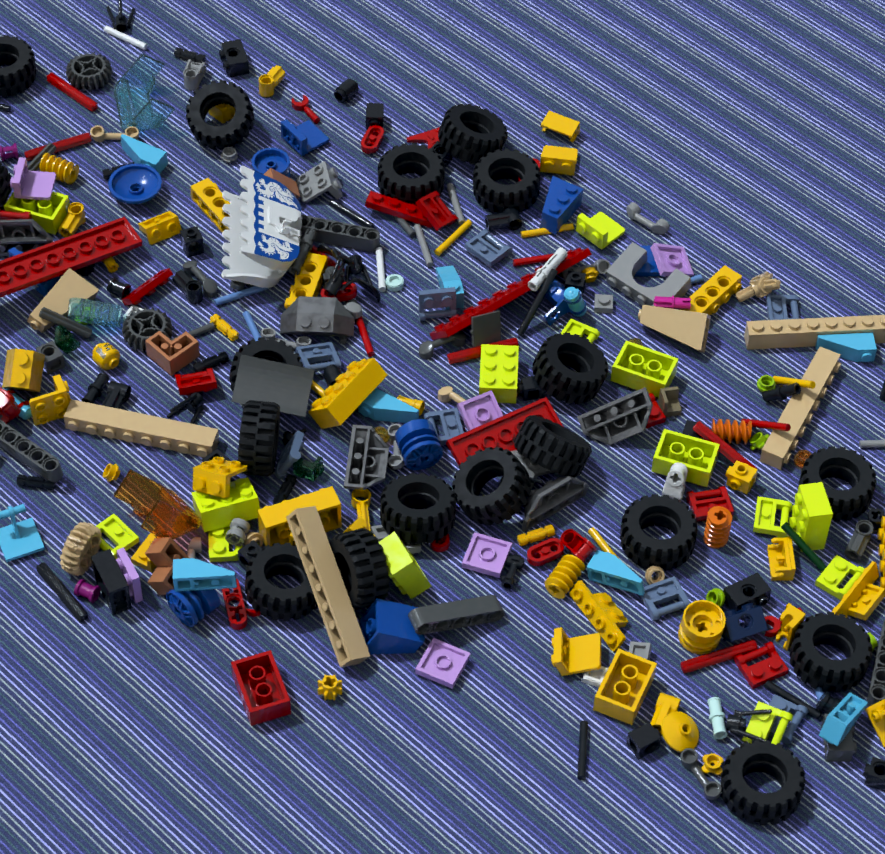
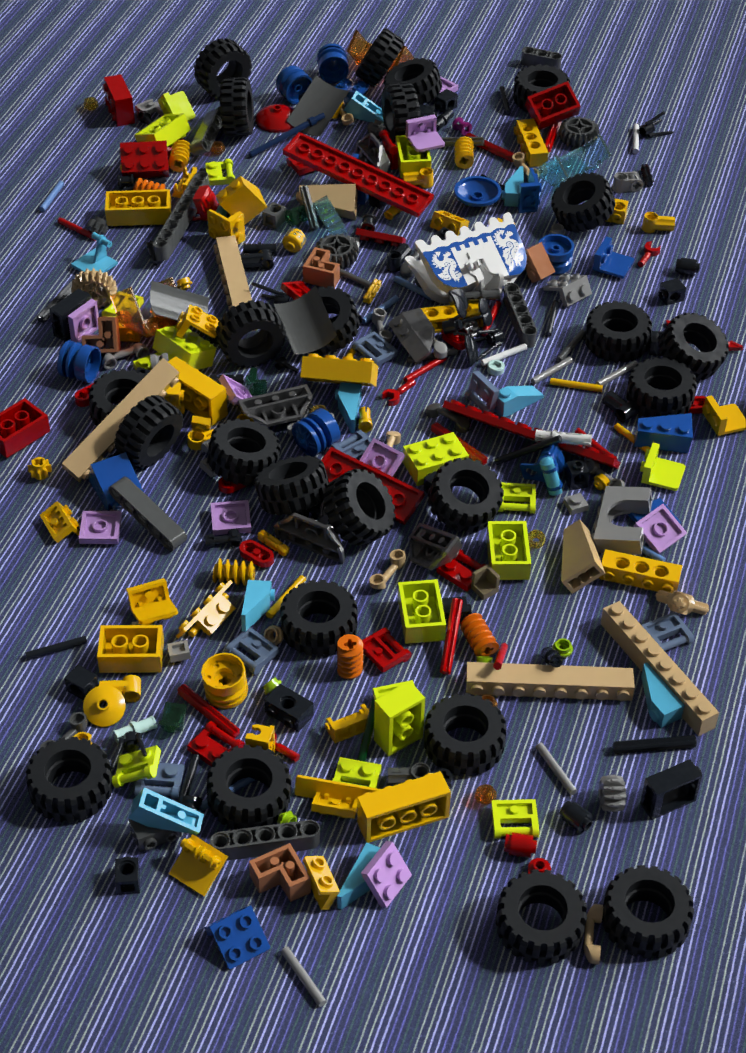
camera: 65 degrees right, 5 degrees down
medium azure slope [172,558,237,592] -> none
black brick [219,39,249,77] -> none
sand blue plate [274,430,304,479] -> none
red plate [361,125,384,154] -> none
red plate [365,191,433,228] -> none
neon yellow brick [378,532,431,599] -> none
red plate [415,190,458,231] -> none
sand blue plate [465,229,513,268] -> none
dark grey piece [470,311,502,347] -> none
red piece [560,529,597,564] -> none
light grey bar [626,202,670,235] -> none
dark pink axle [654,295,691,310] -> none
white piece [662,462,688,502] -> none
dark blue brick [722,603,768,642] -> none
yellow brick [725,460,758,494] -> none
yellow bar [773,376,816,389] -> none
none -> yellow bracket [40,501,80,543]
none -> sticker [150,281,210,321]
none -> clear green bracket [159,702,187,733]
none -> lavender plate [218,374,253,405]
none -> tan bar [369,549,406,590]
none -> red piece [382,379,416,406]
none -> yellow brick [513,119,548,167]
none -> blue bracket [518,168,542,213]
none -> red brick [525,81,581,130]

